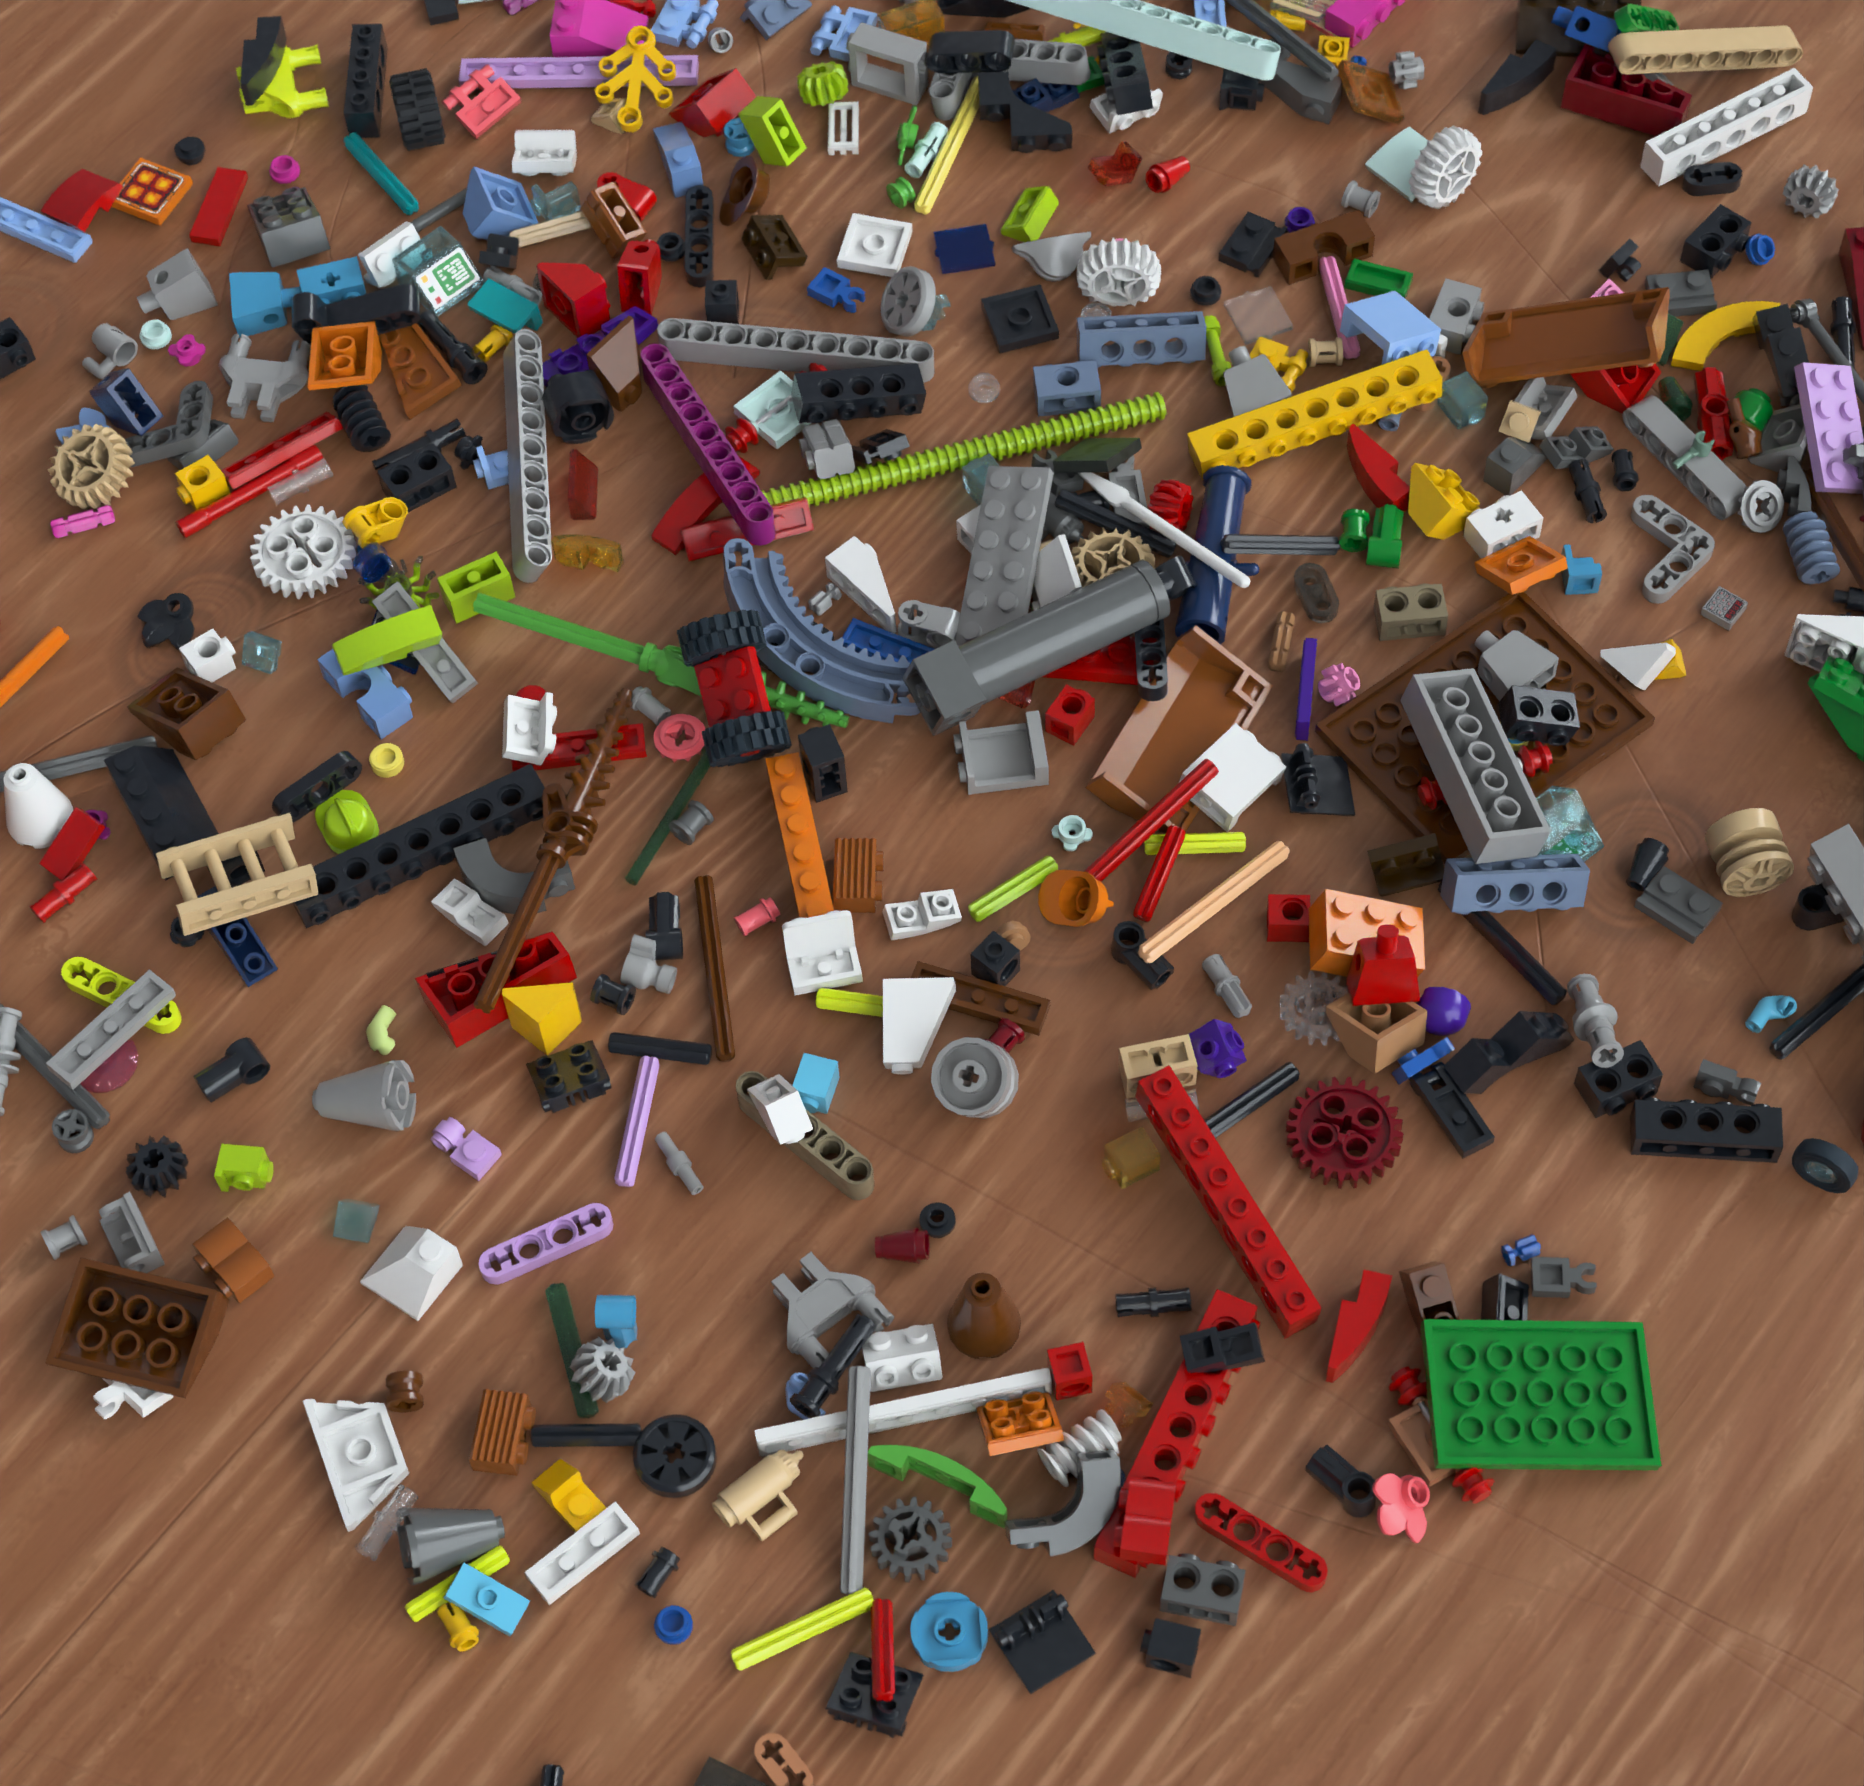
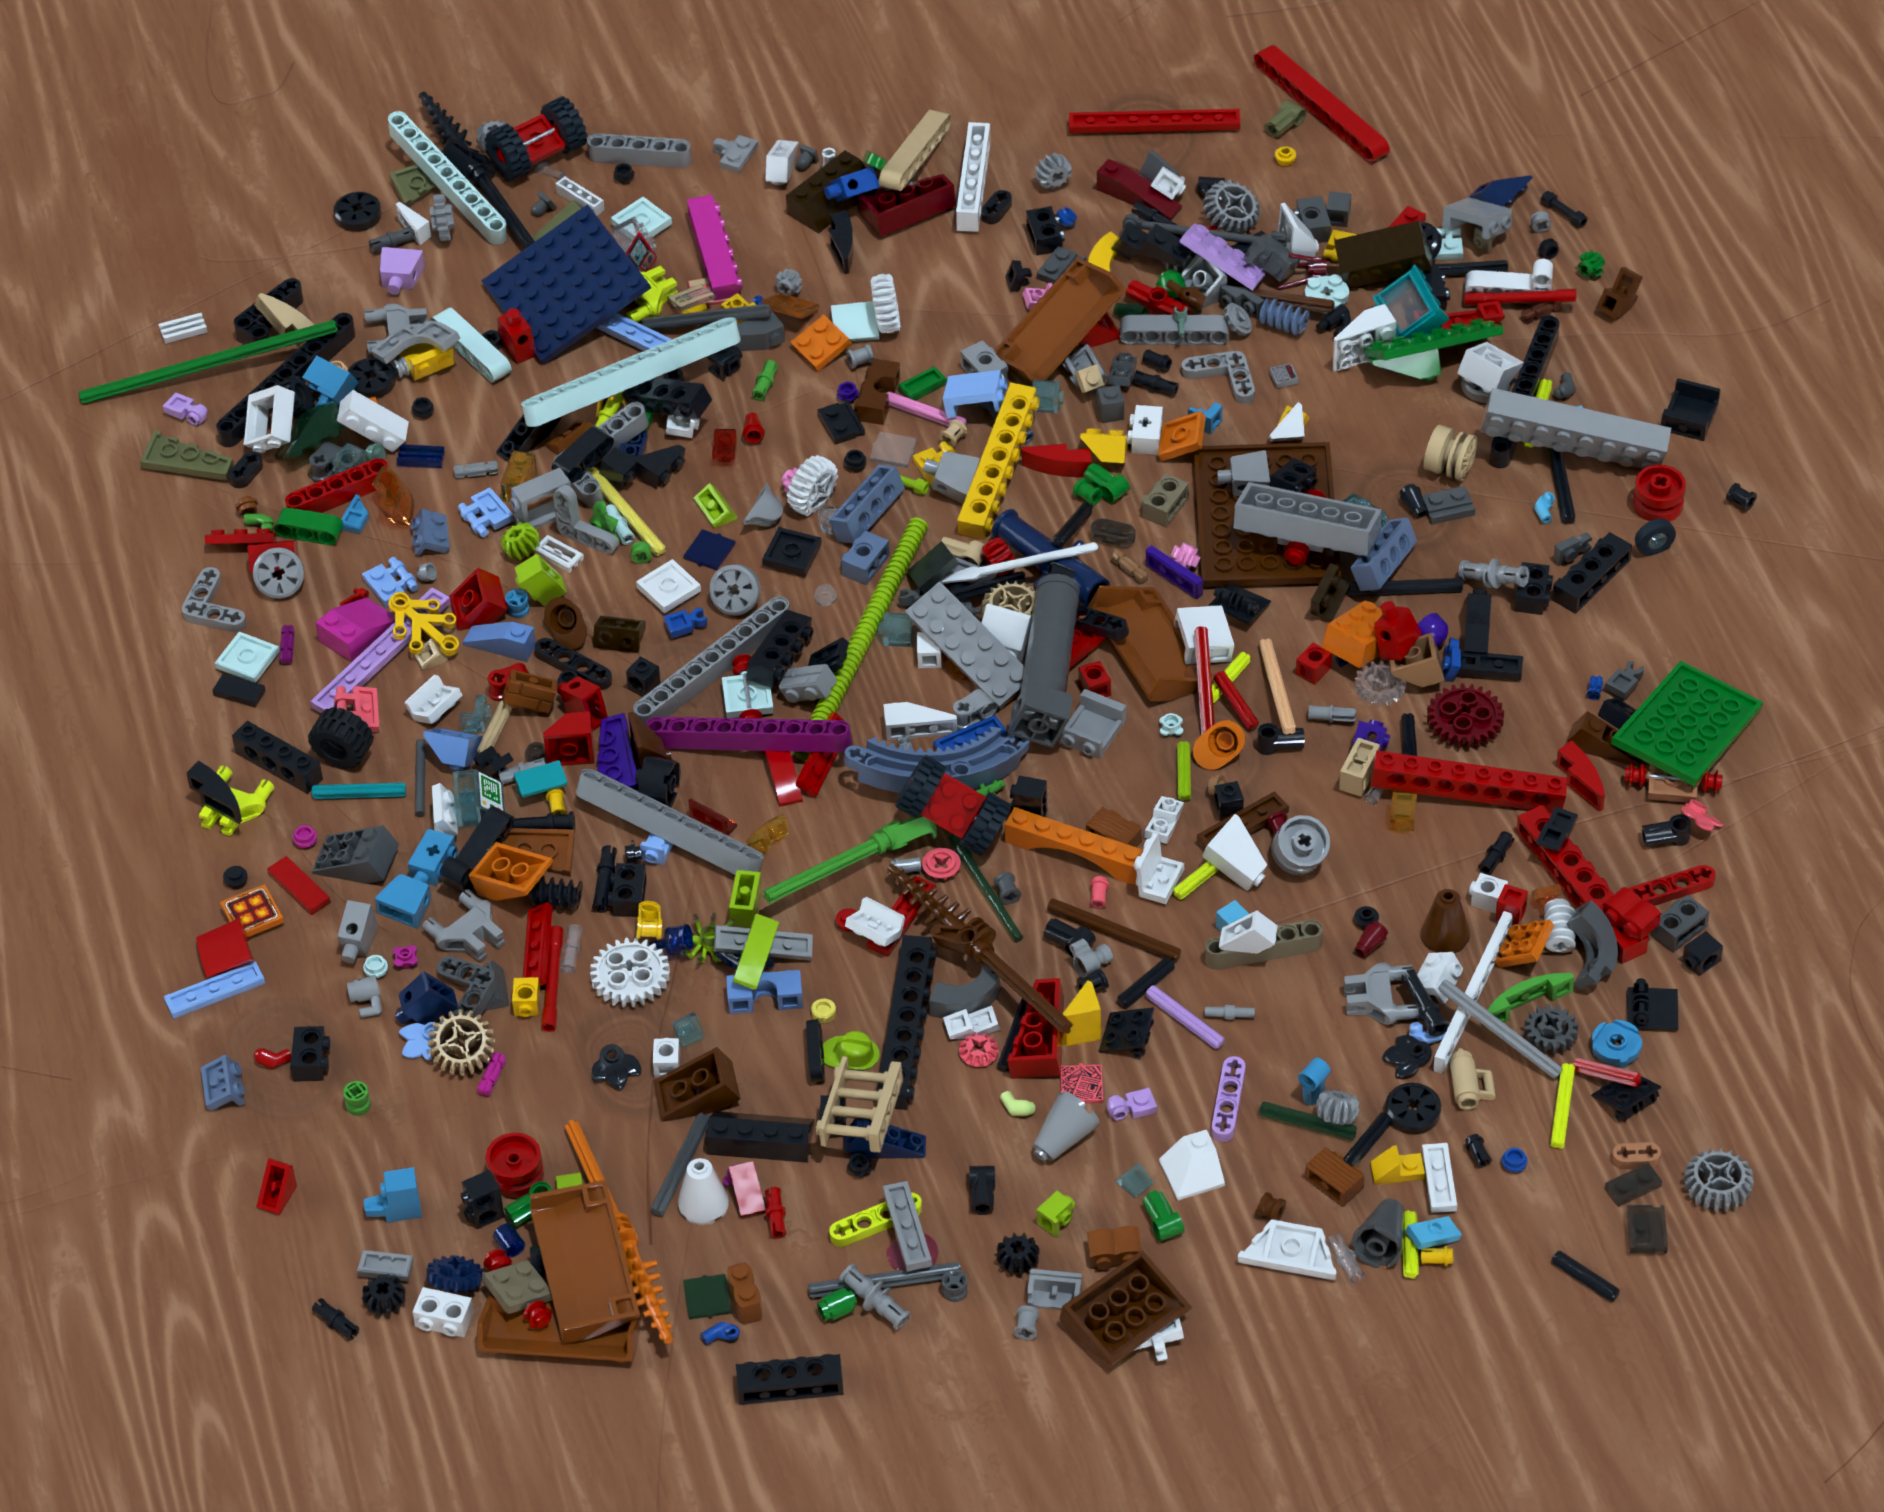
camera: 55 degrees left, 10 degrees down
none -> light grey beam [553,484,619,555]
none -> bright green pin [751,360,778,401]
none -> orange plate [790,314,852,371]
none -> tan piece [941,537,984,566]
none -> coral gear [959,1032,999,1067]
none -> coral piece [1061,1063,1103,1103]
none -> green piece [1143,1190,1184,1242]
none -> black plate [1382,1035,1432,1078]
none -> white brick [1469,873,1508,913]

